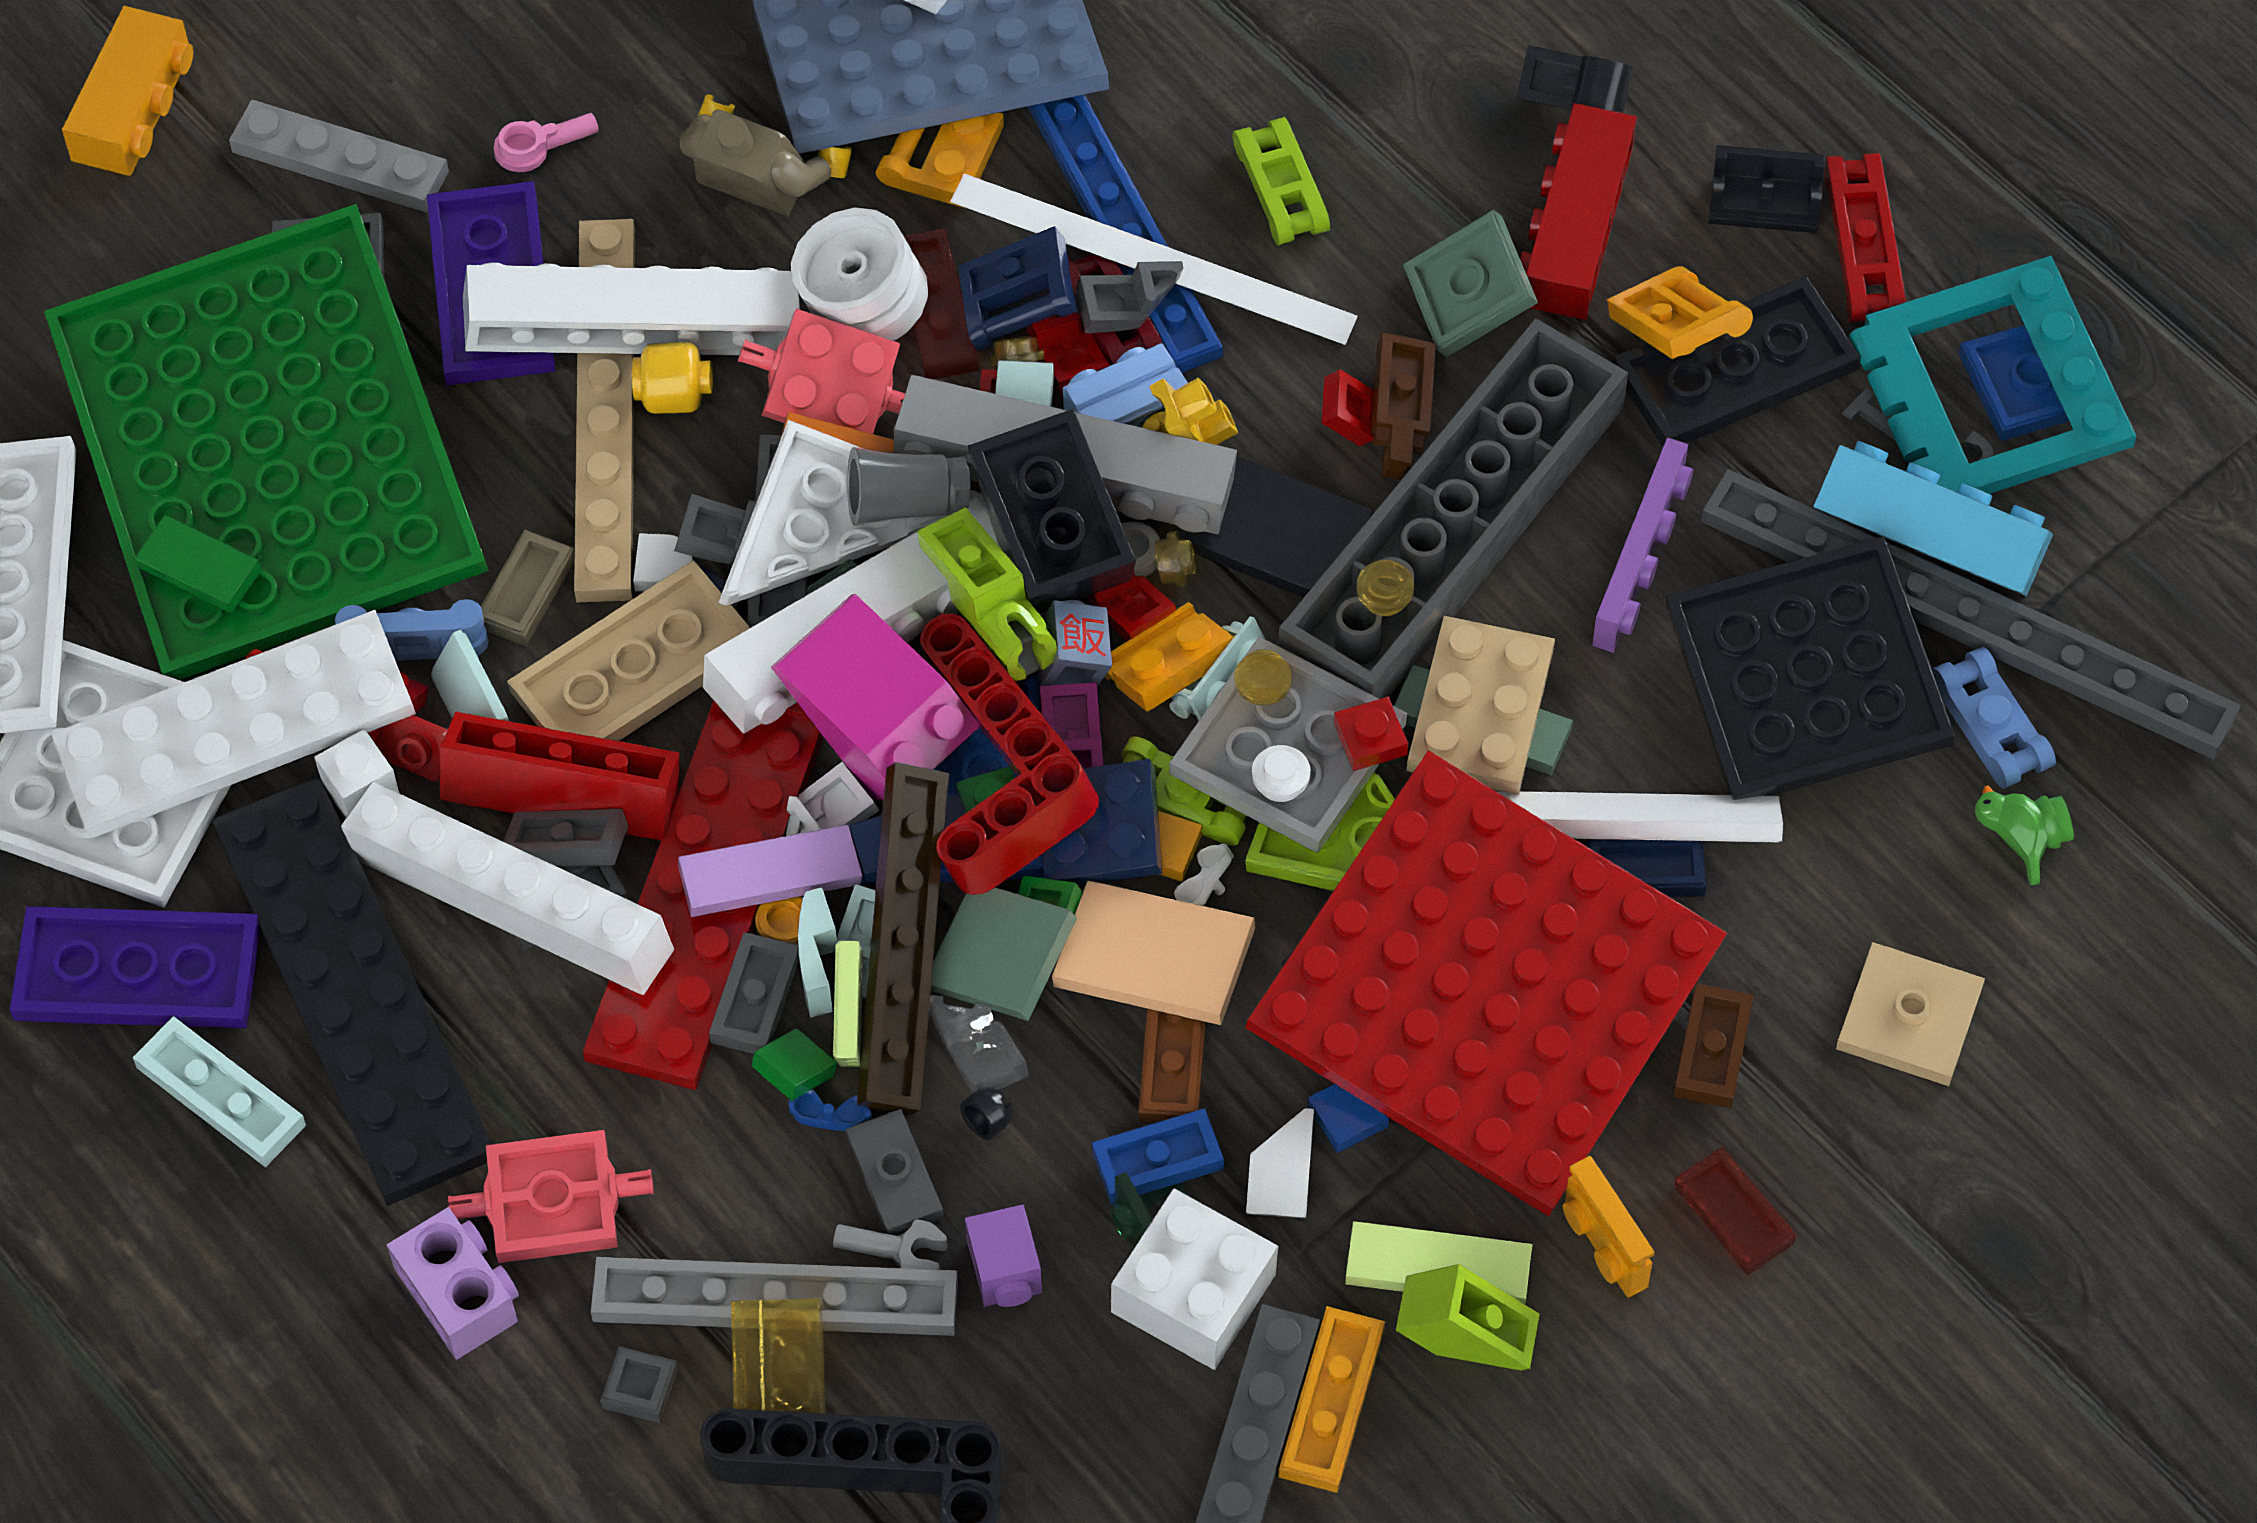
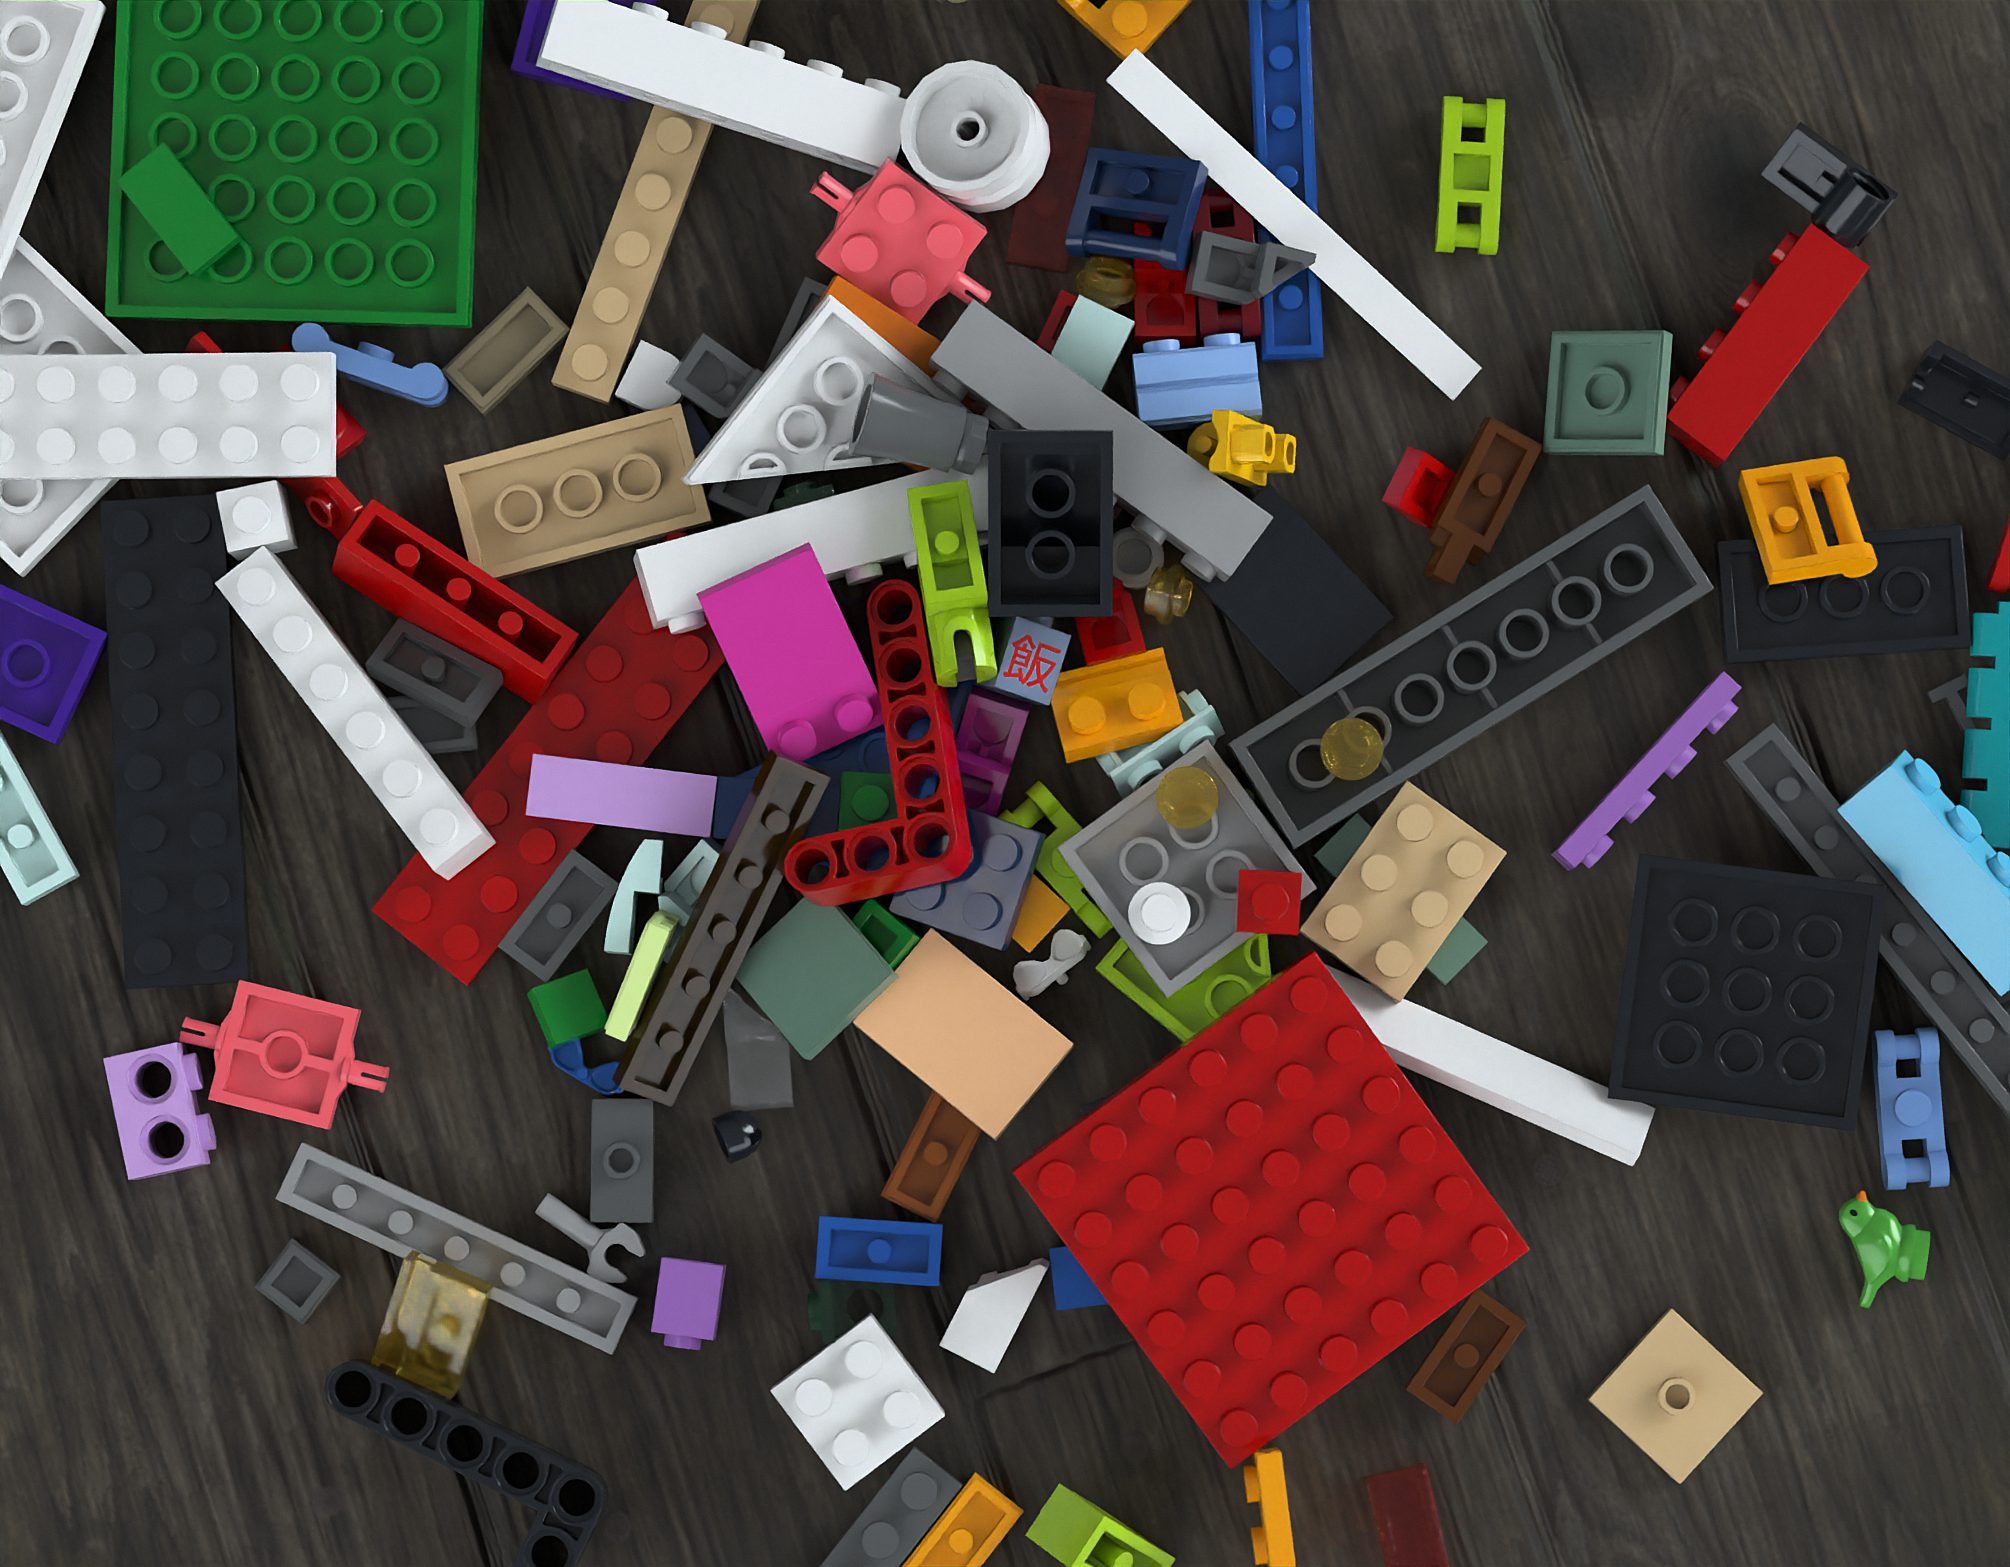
camera: 20 degrees right, 25 degrees up
light aqua slope [431,630,509,721] -> none
yellow head [632,342,713,414] -> none
light orange tile [755,896,803,945] -> none
white slope [786,762,879,836] -> none
yellowish green tile [1345,1221,1532,1304] -> none
dark blue tile [1586,839,1707,897] -> none

